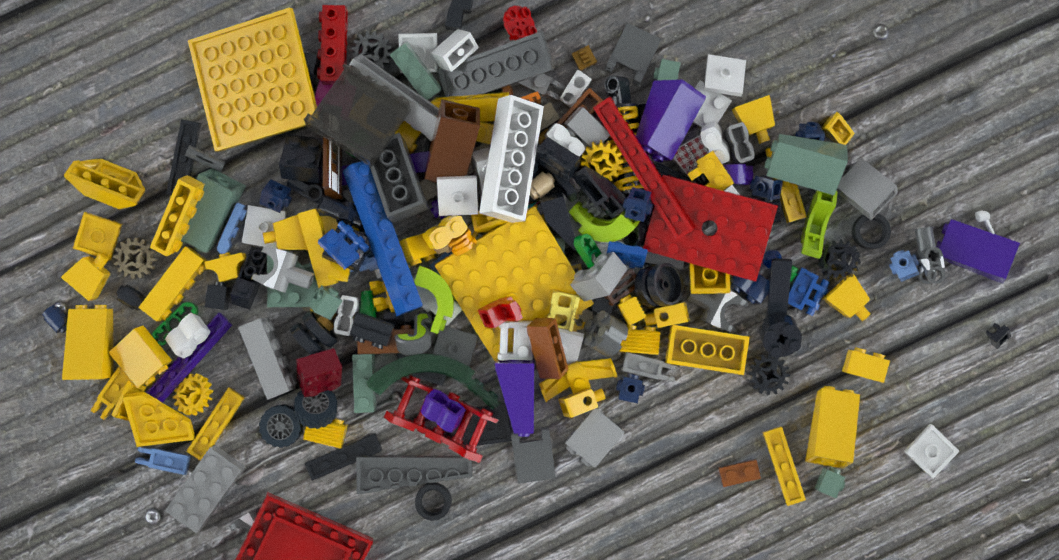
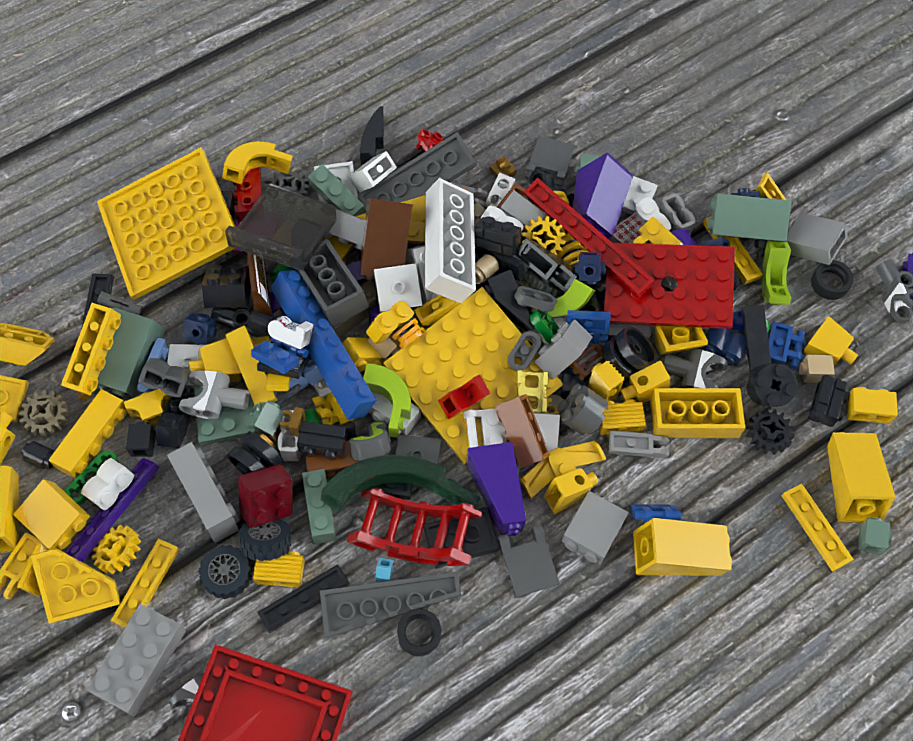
camera: 15 degrees left, 25 degrees down
medium blue hinge [135,446,191,475] -> none
dark purple brick [420,389,465,433] -> none
dark blue brick [616,373,645,404] -> none
white plate [703,54,746,97] -> none
dark orange plate [718,459,761,487] -> none
yellow torso [732,95,775,144] -> none
black gear [818,239,861,281] -> none
medium blue brick [889,250,919,282] -> none
none -> dark grey brick [139,358,190,397]
none -> yellow arch [222,142,293,184]
none -> white leg [268,316,313,349]
none -> pearl gold tile [280,407,306,437]
none -> medium azure piece [375,558,394,582]
none -> dark grey plate [507,331,541,372]
none -> dark grey plate [514,286,557,312]
none -> blue plate [629,504,681,522]
none -> yellow slope [633,518,732,576]
none -> tan brick [799,355,835,383]
none -> black brick [808,375,849,427]

